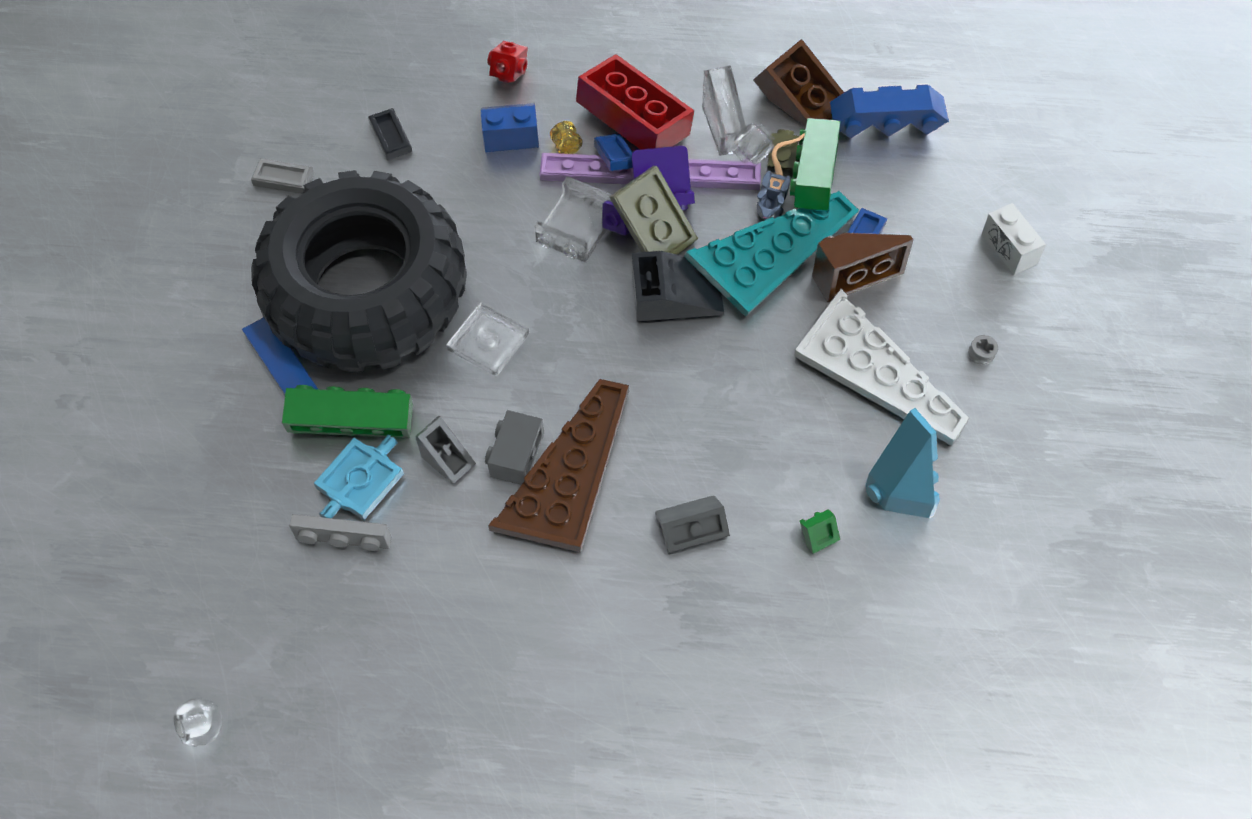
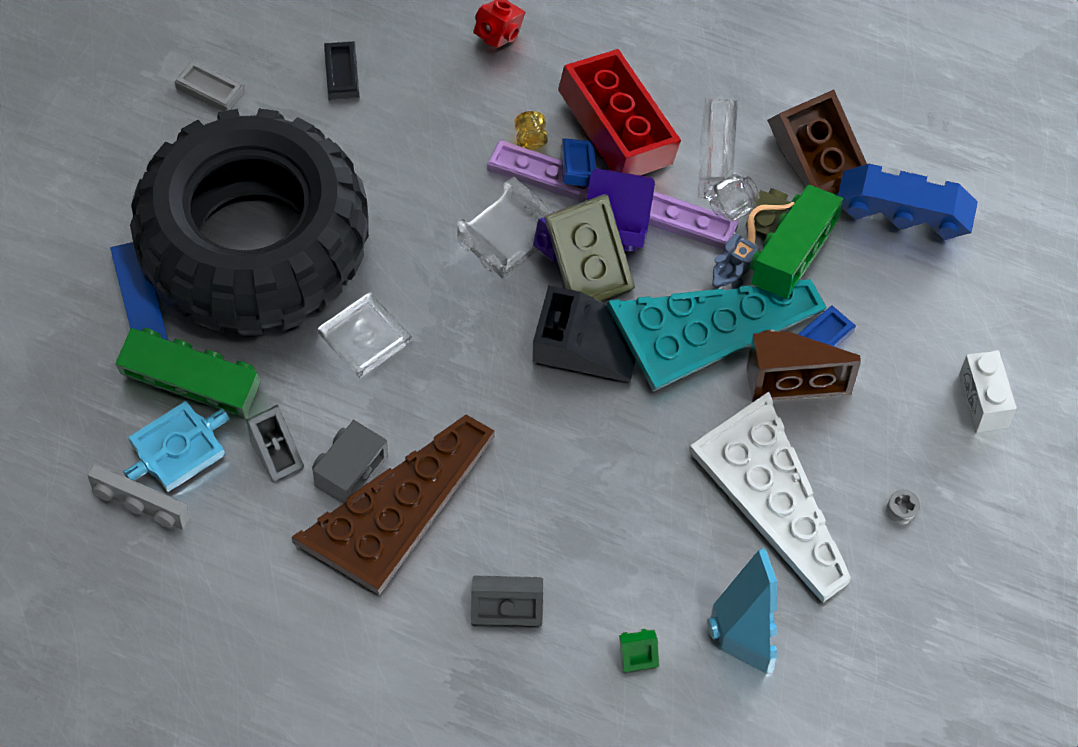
camera: 15 degrees right, 0 degrees up
blue slope [481,103,539,152] -> none

